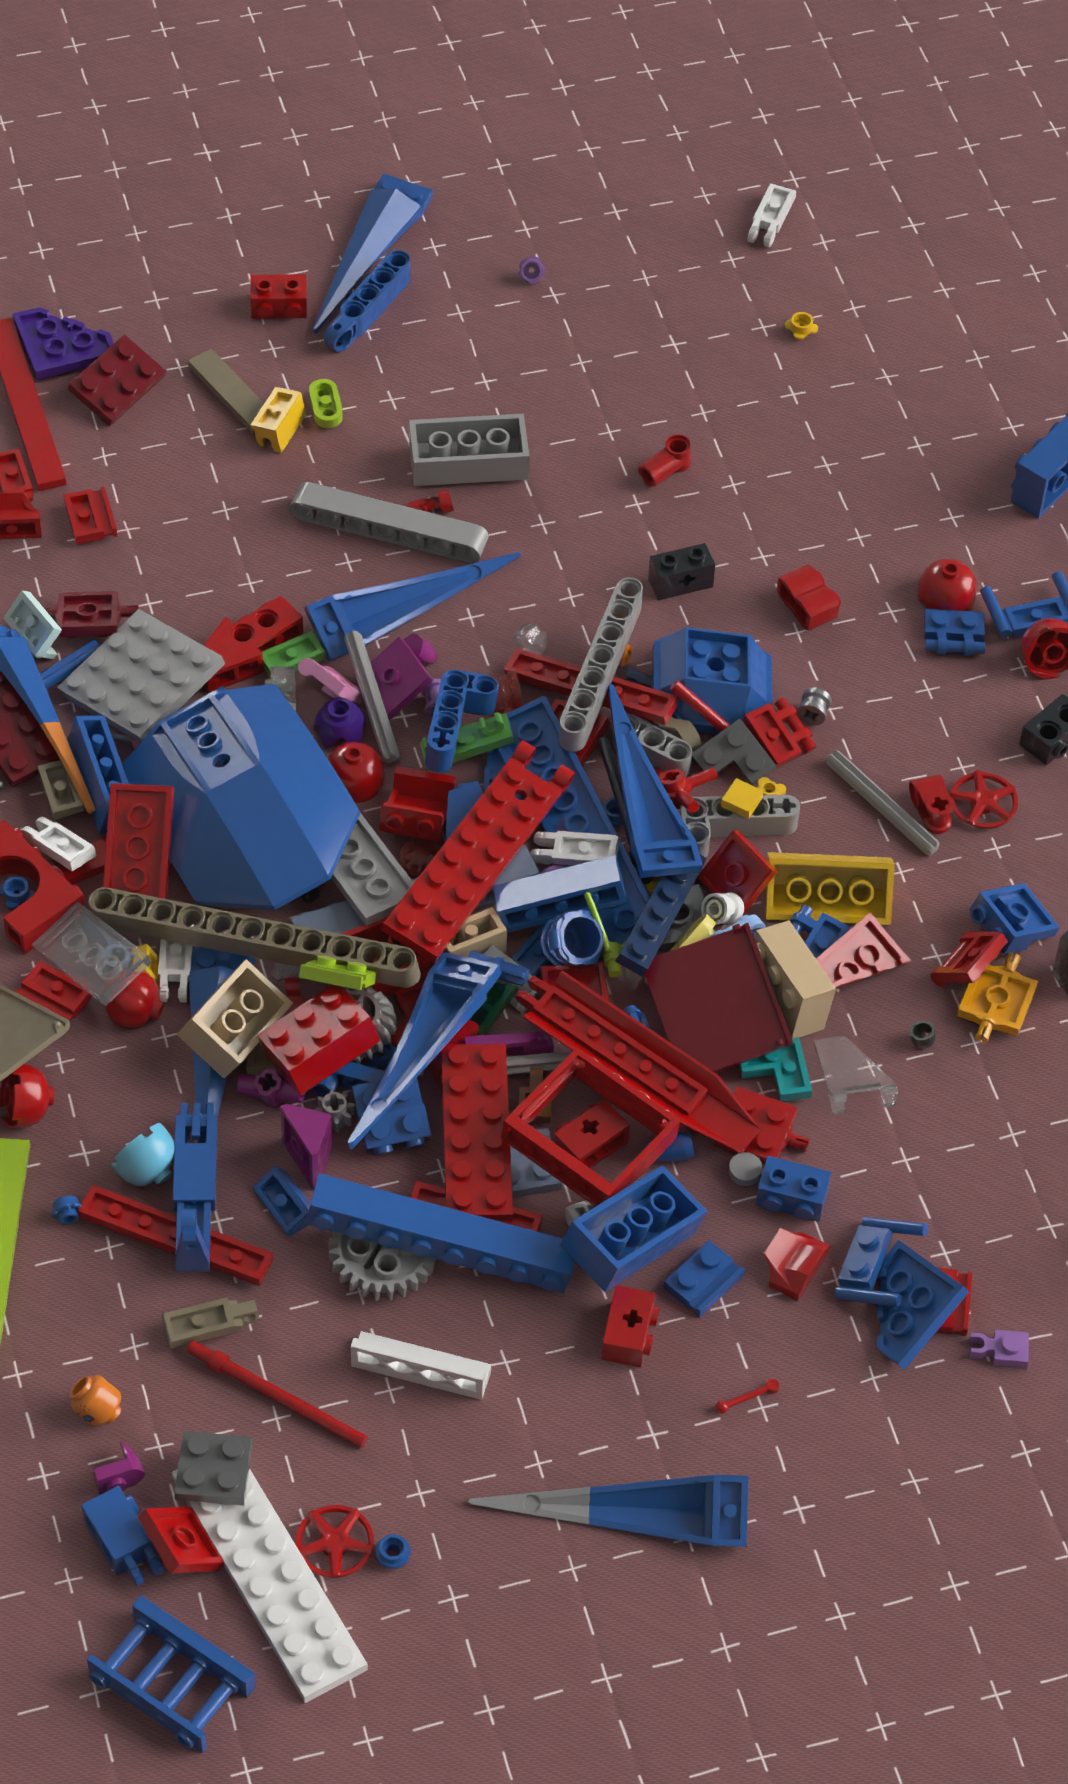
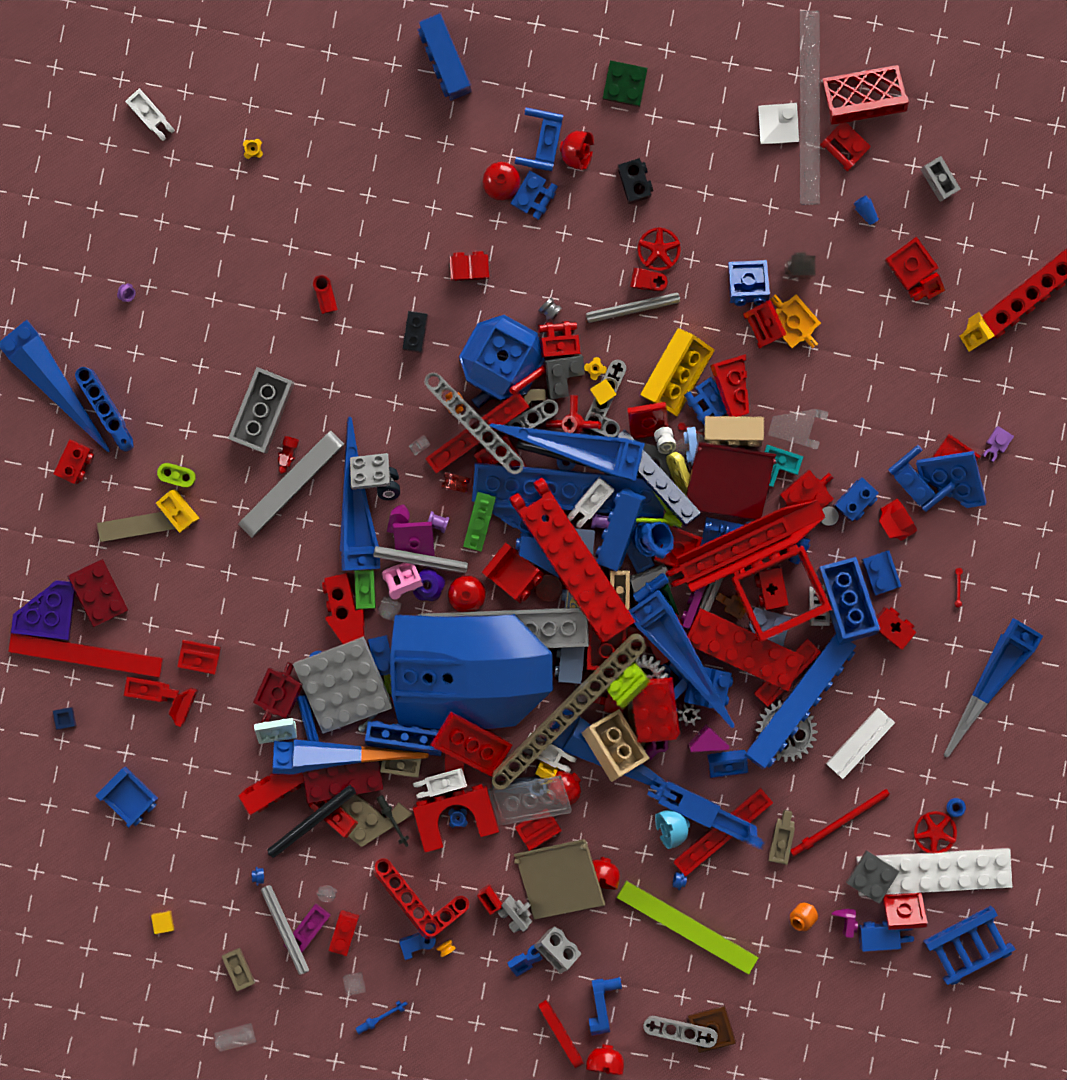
camera: 60 degrees left, 35 degrees up
blue beam [425,670,499,773] -> none
pearl dark grey hinge [909,1020,936,1049] -> none
none -> light grey plate [350,453,400,501]

